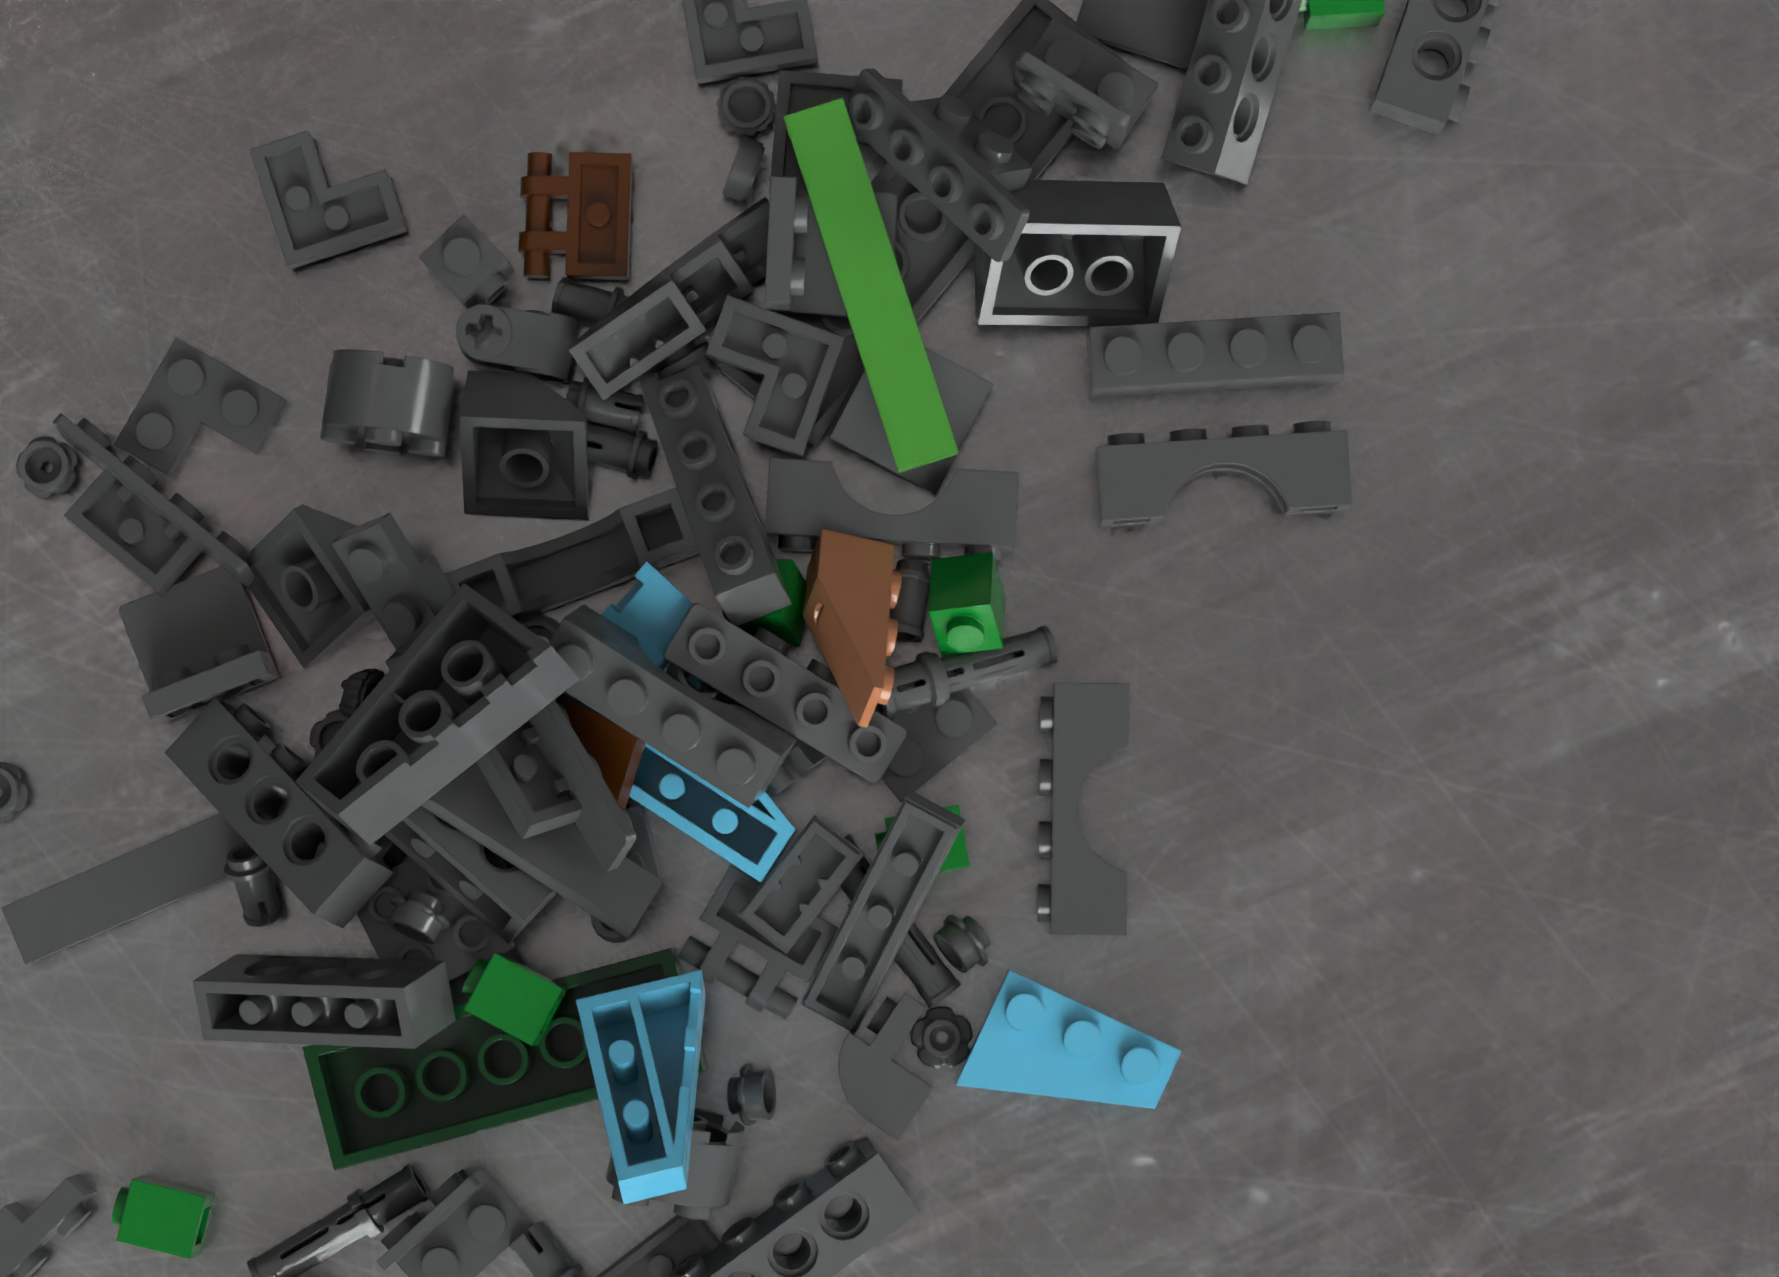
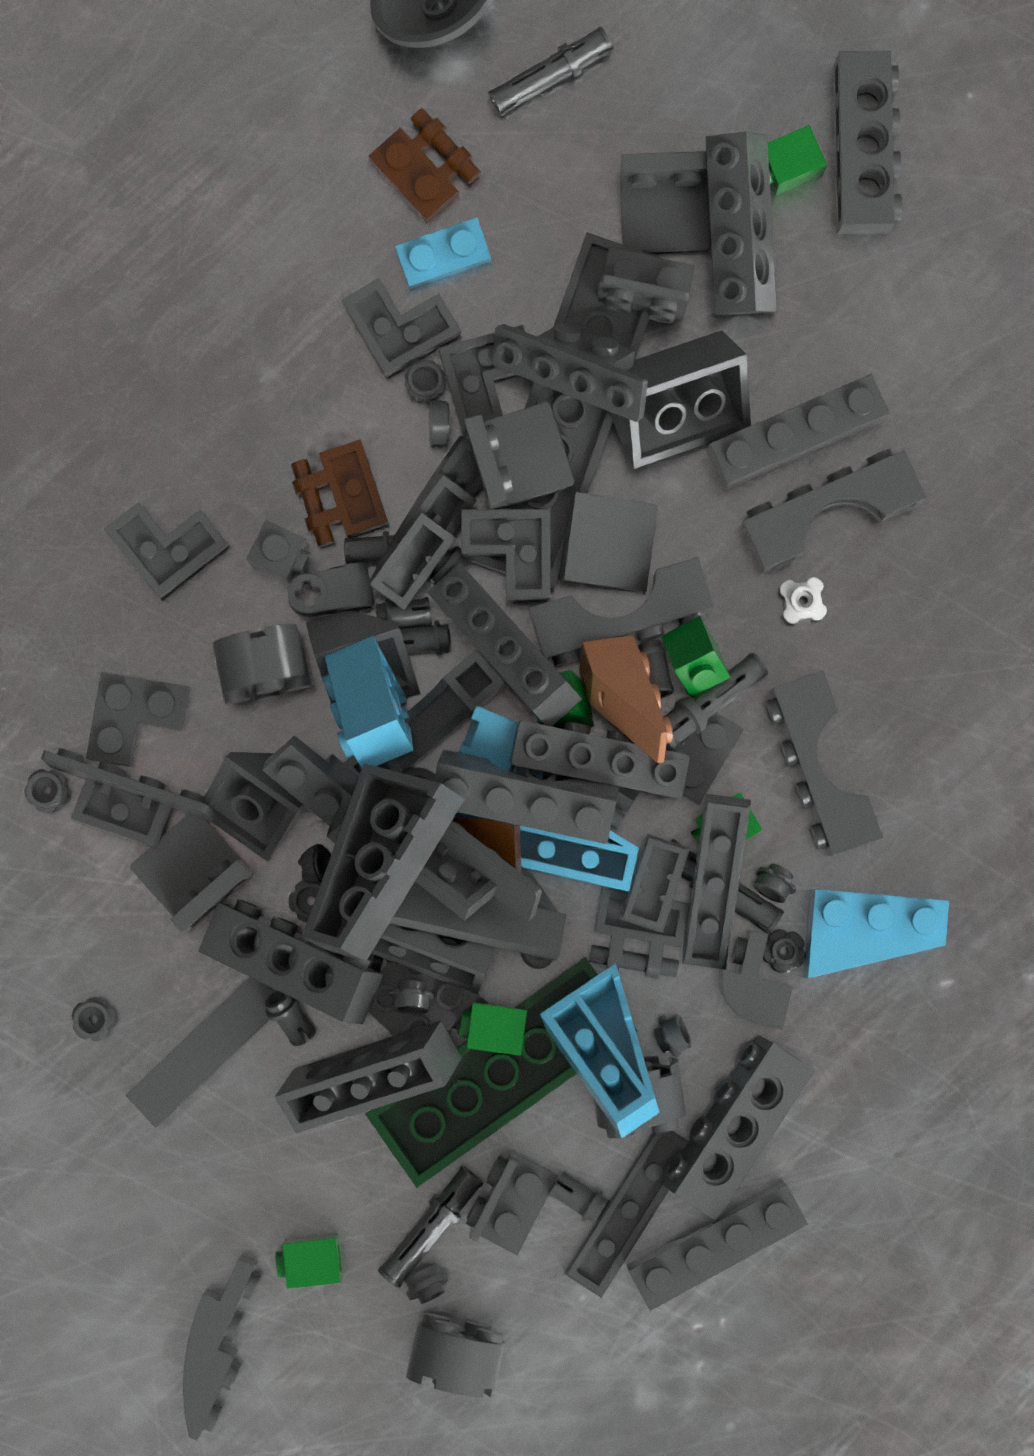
camera: 25 degrees left, 0 degrees up
bright green tile [783,98,958,473] -> none
none -> medium azure wedge [323,635,414,769]
none -> white plate [780,577,827,624]

